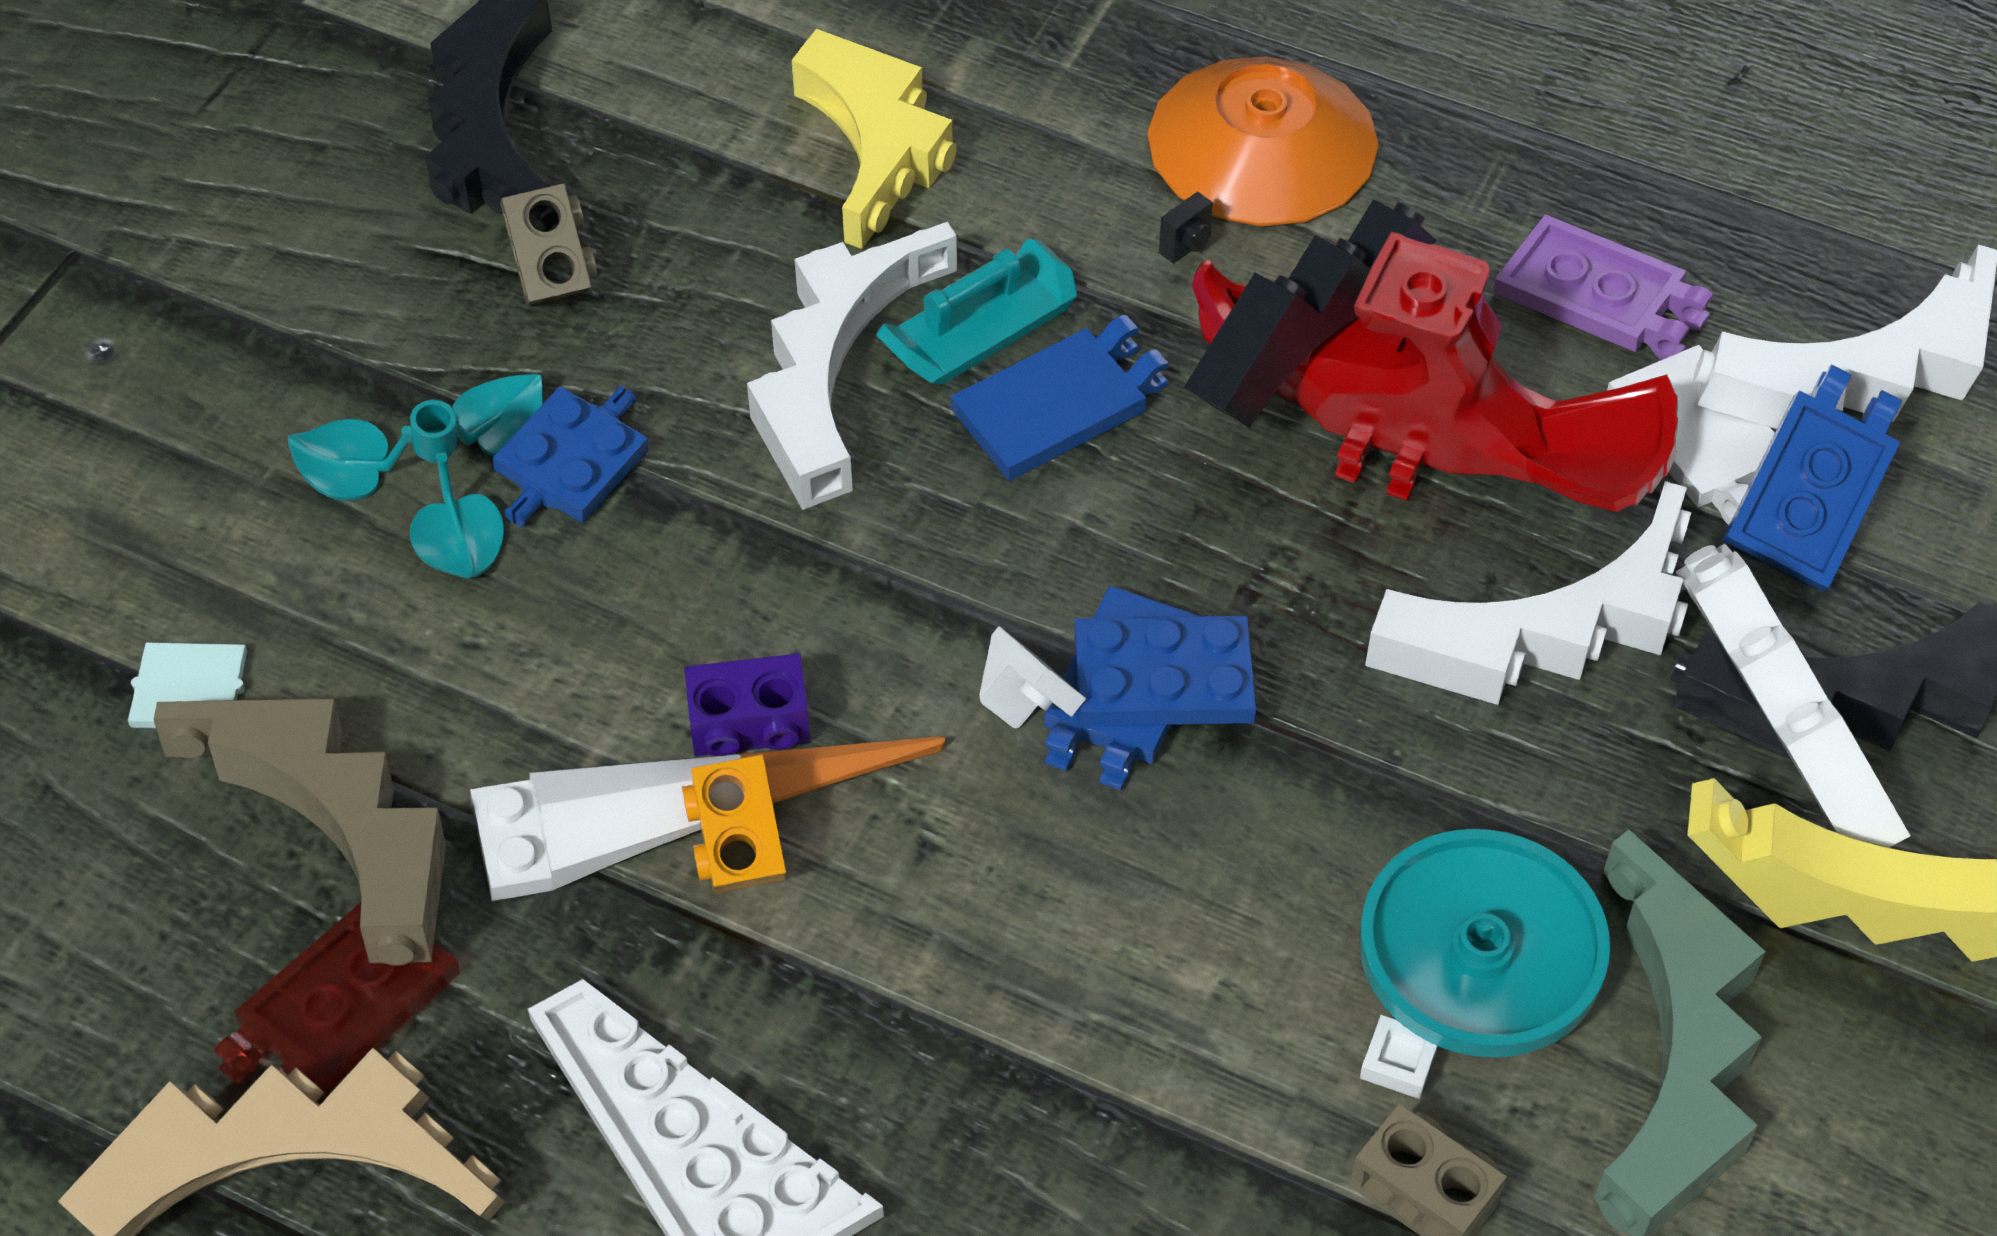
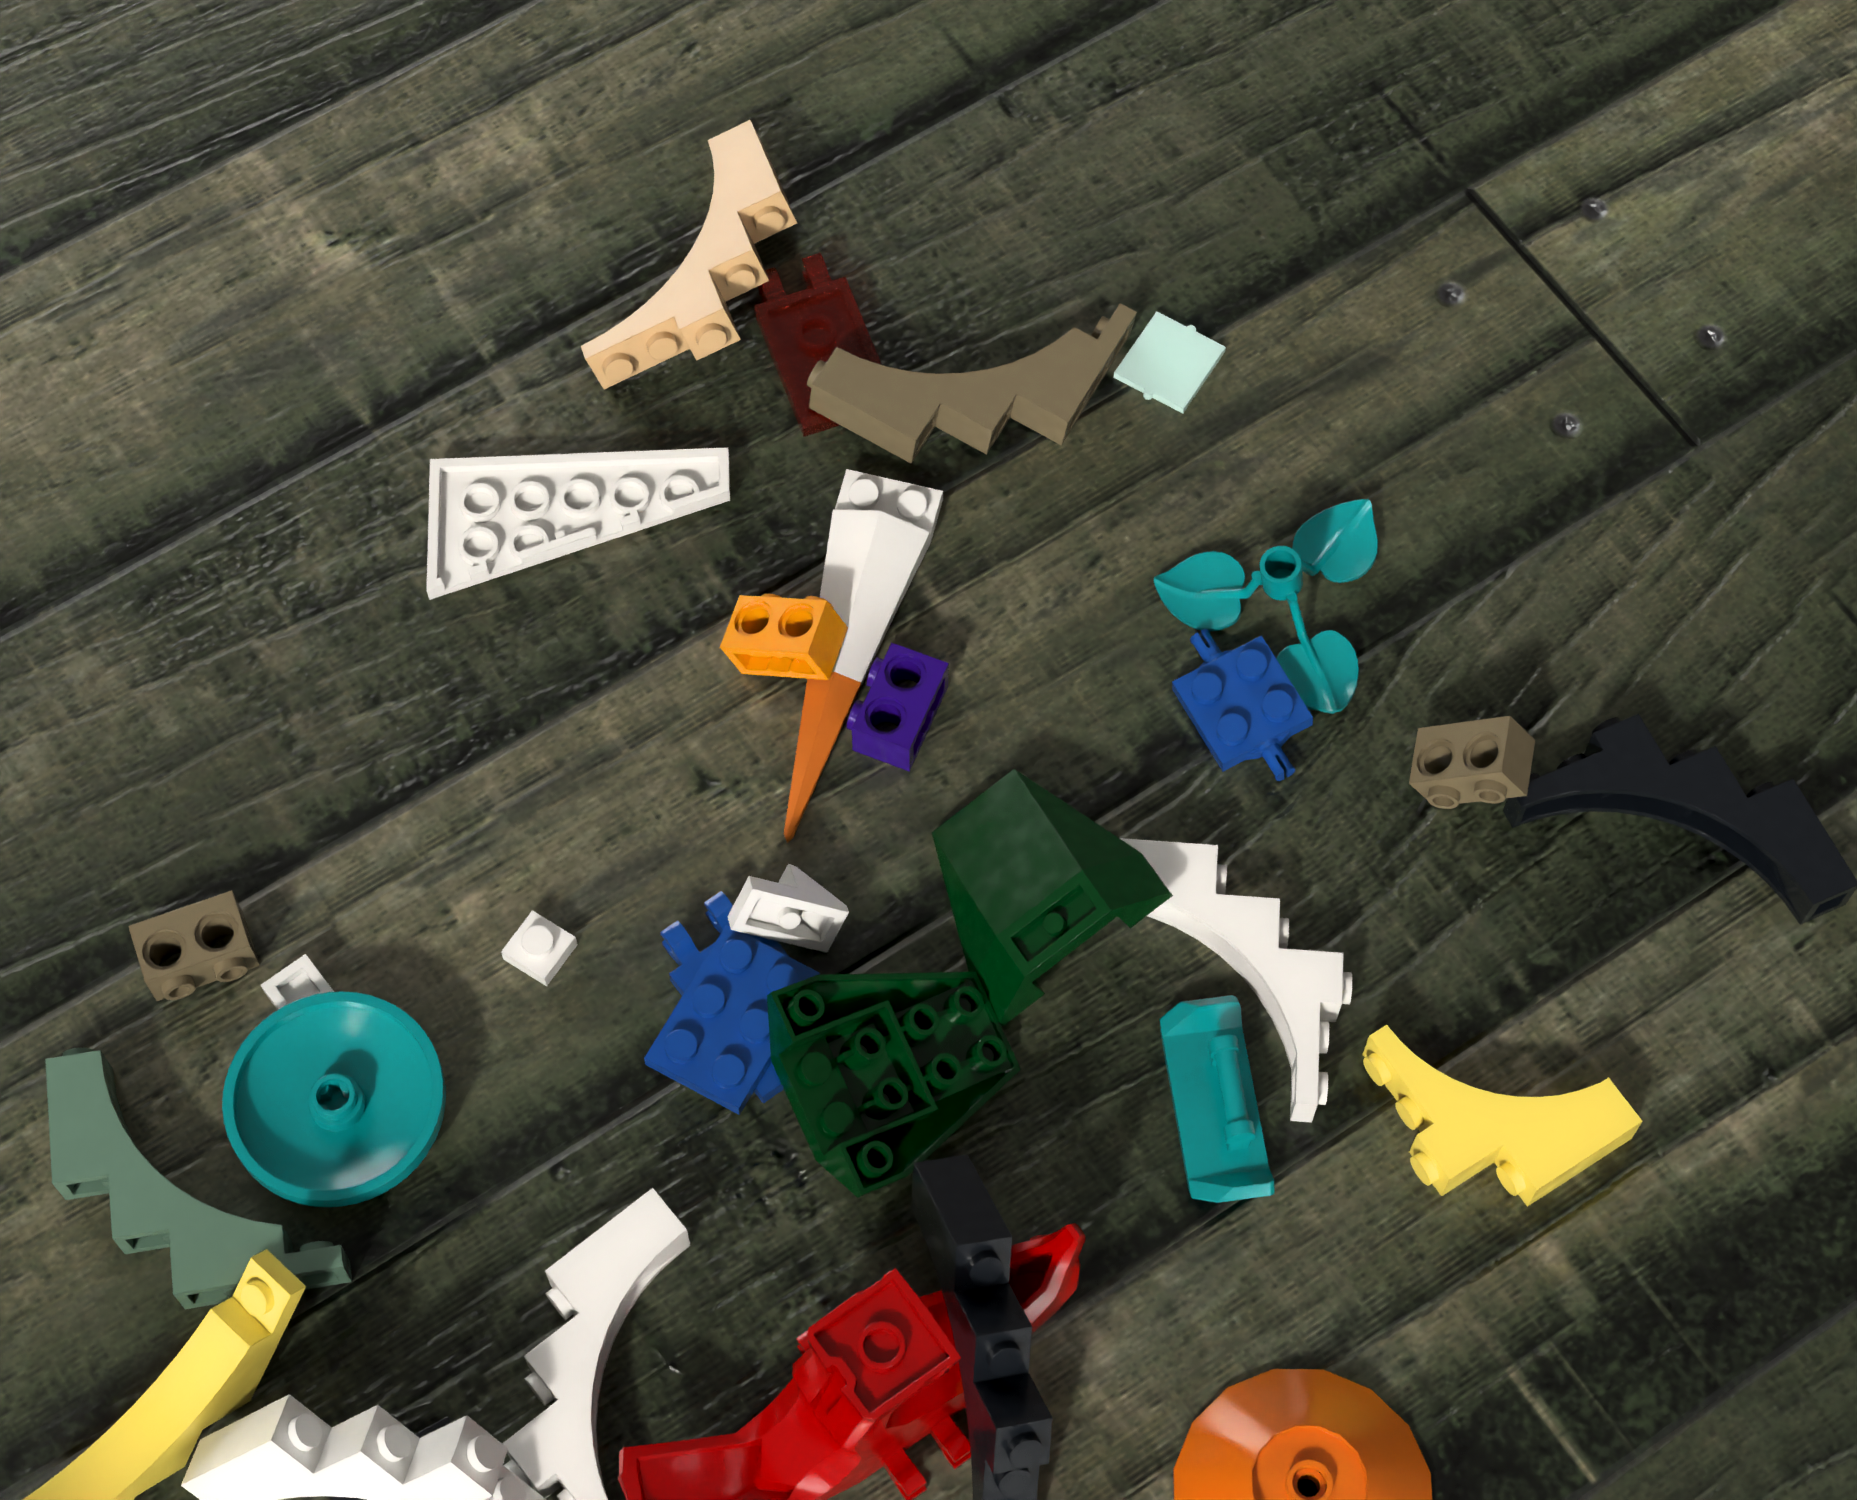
camera: 120 degrees right, 10 degrees up
blue tile [951,315,1169,481] -> none
black plate [1159,191,1213,264] -> none
none -> white plate [501,910,578,986]
none -> dark green wedge [767,972,1021,1198]
none -> dark green wedge [932,769,1173,1026]

